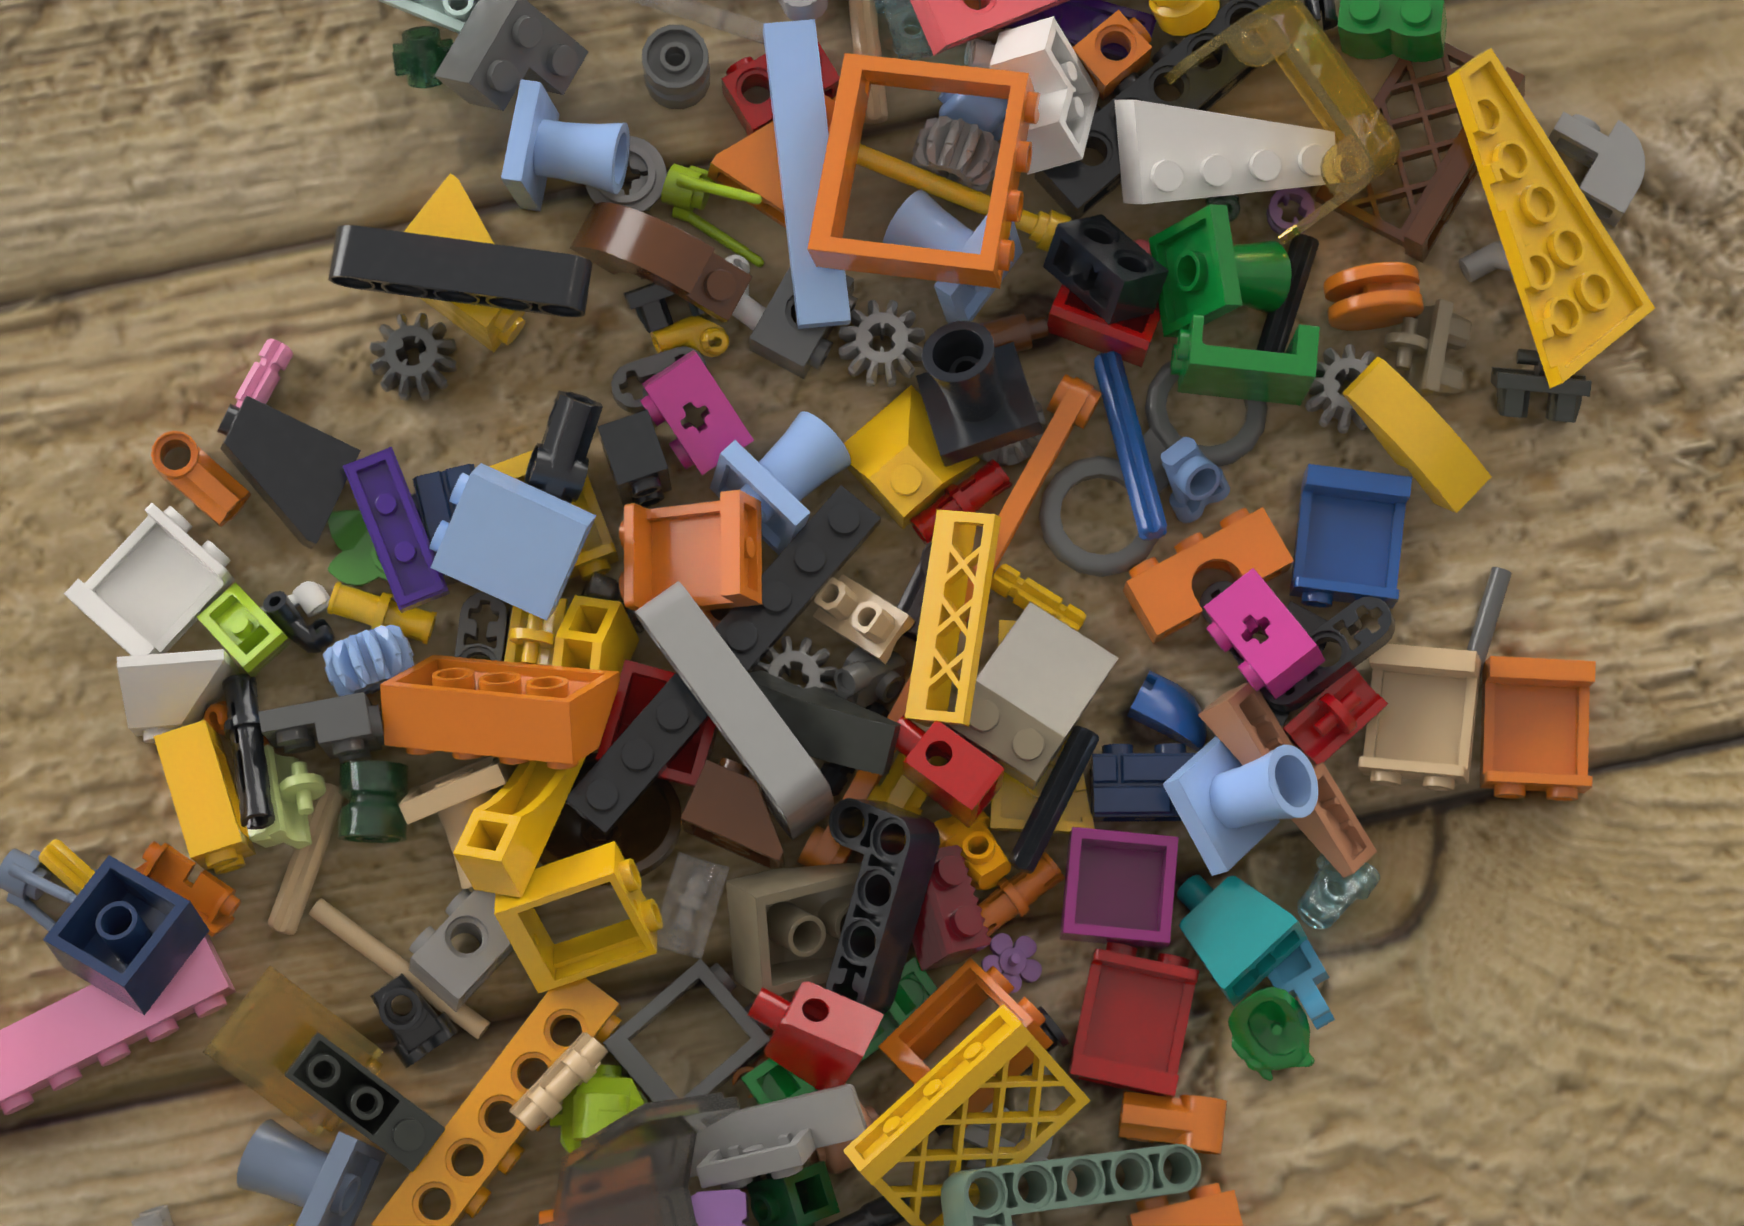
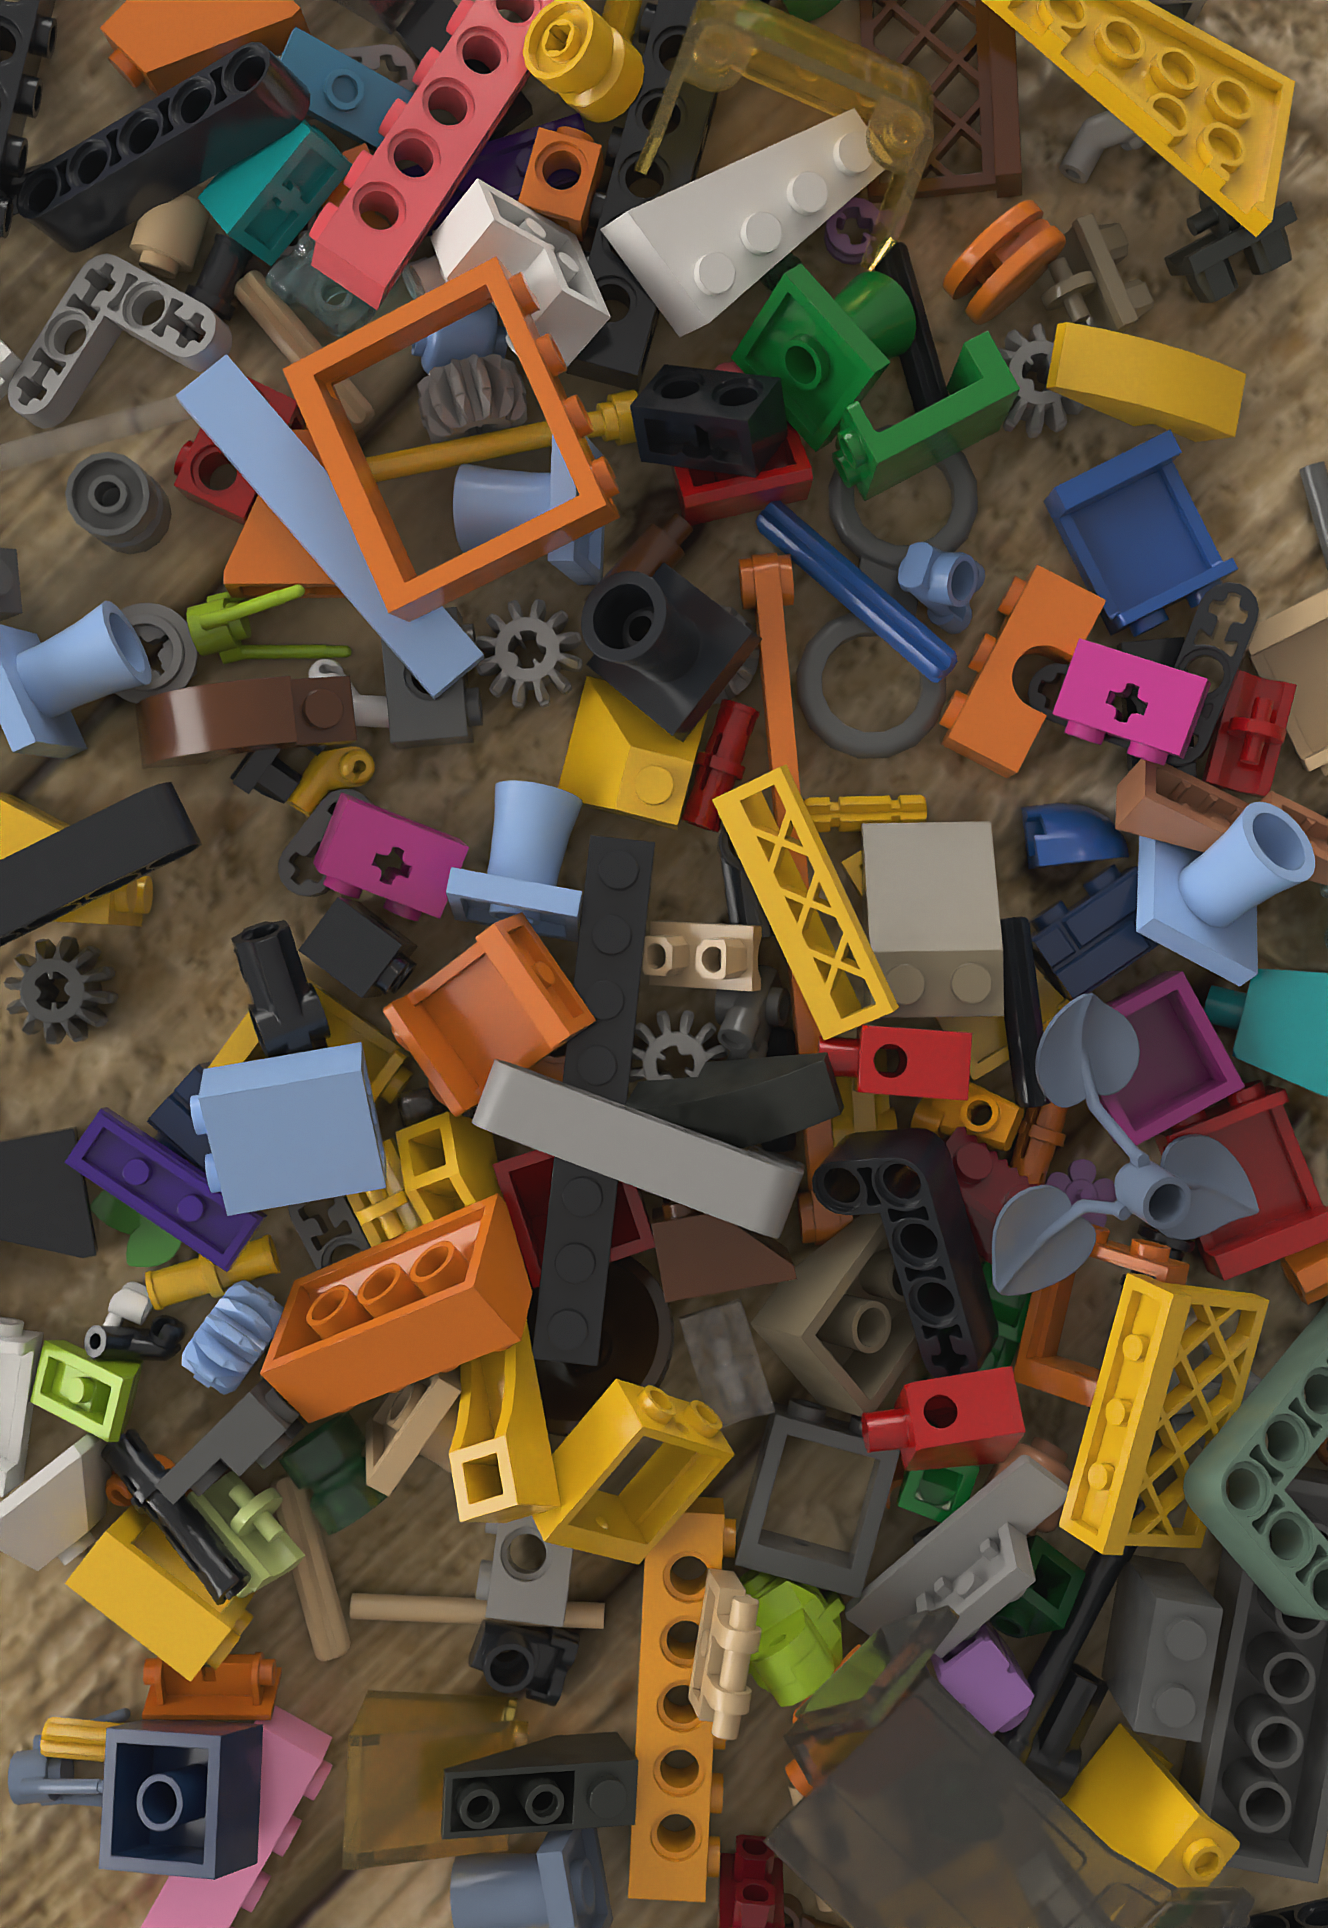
camera: 30 degrees left, 10 degrees up
none -> sand blue plant [992,993,1259,1296]

